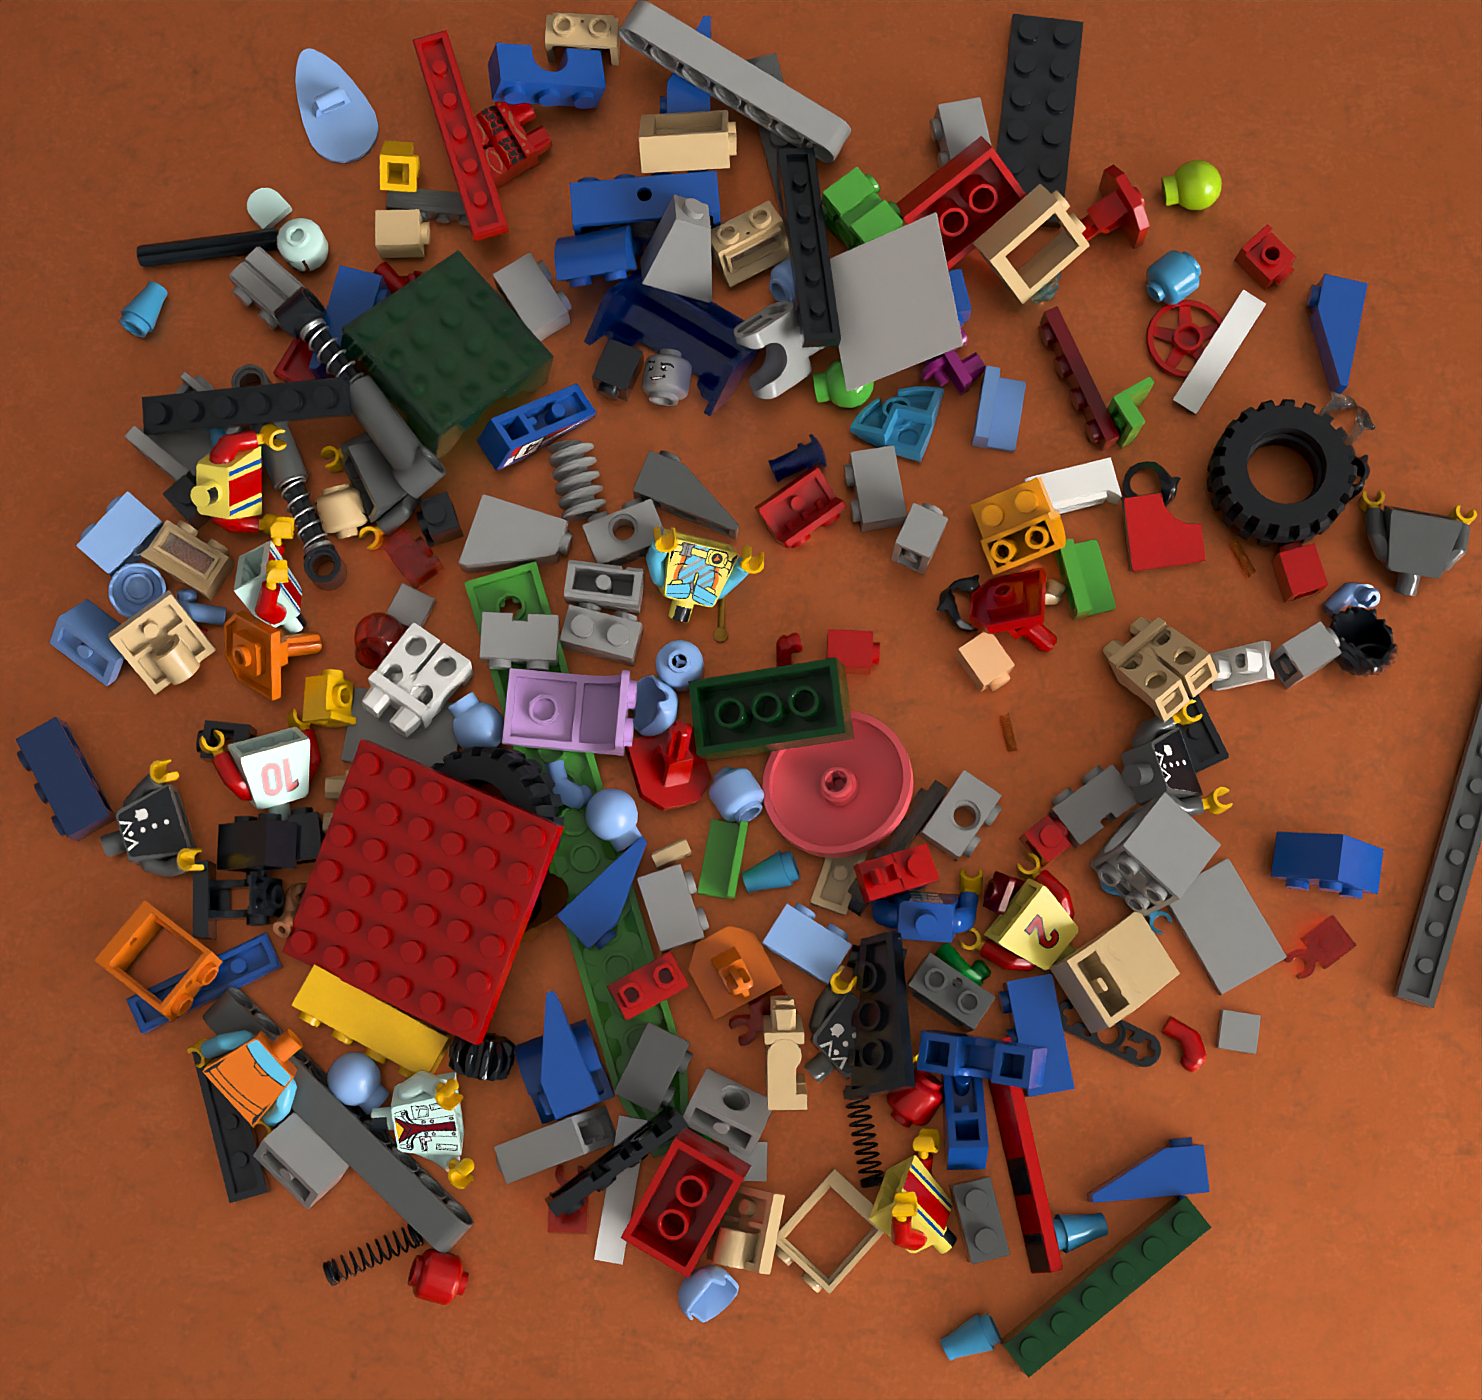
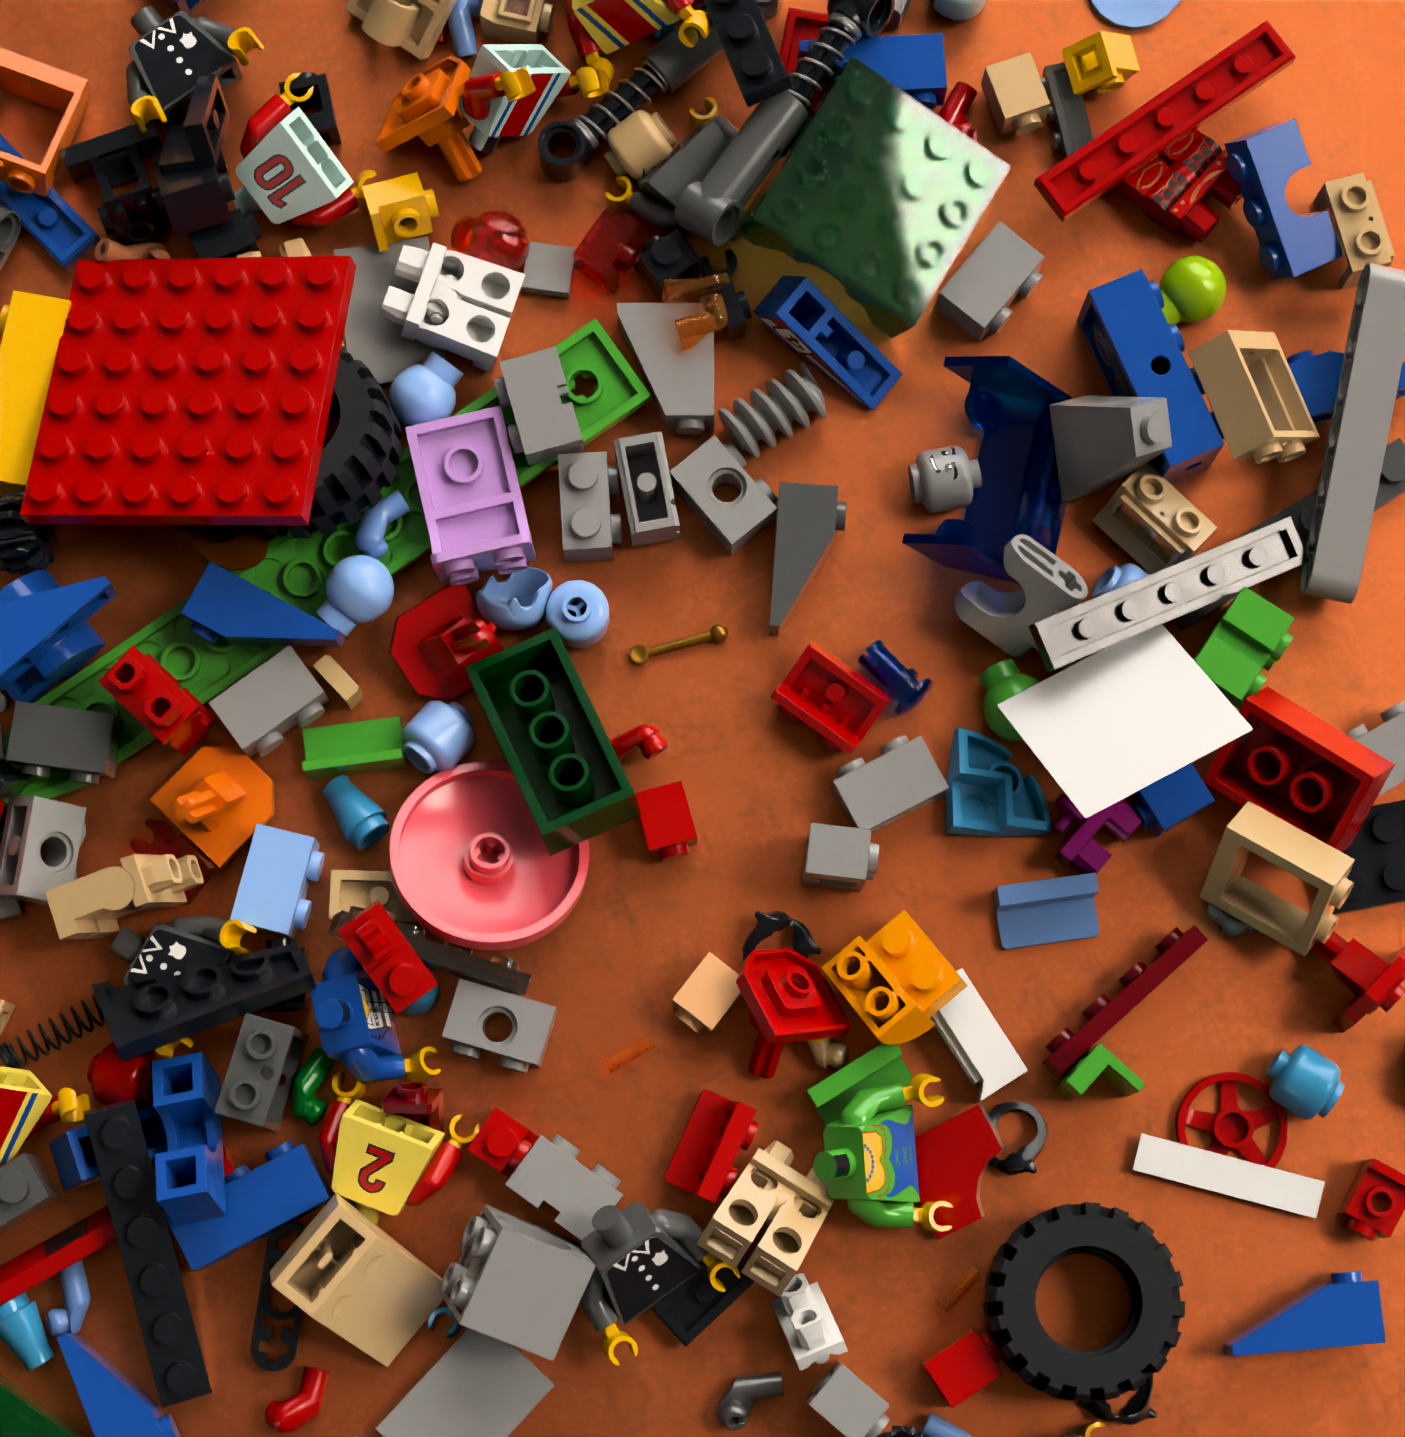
camera: 70 degrees right, 0 degrees up
blue brick [554,225,643,287] -> none
black brick [592,338,644,401] -> none
torso [645,526,764,622] -> none
clear smoke piece [1318,391,1375,446] -> none
none -> medium blue arm [47,1260,91,1337]
none -> black plate [83,1097,212,1408]
none -> black panel [158,74,230,174]
none -> red bracket [663,1090,759,1203]
none -> clear orange piece [664,273,730,352]
none -> black plate [701,249,752,342]
none -> flat silver arm [717,1371,784,1430]
none -> bright green torso [813,1073,953,1232]
none -> lime piece [1159,255,1227,325]

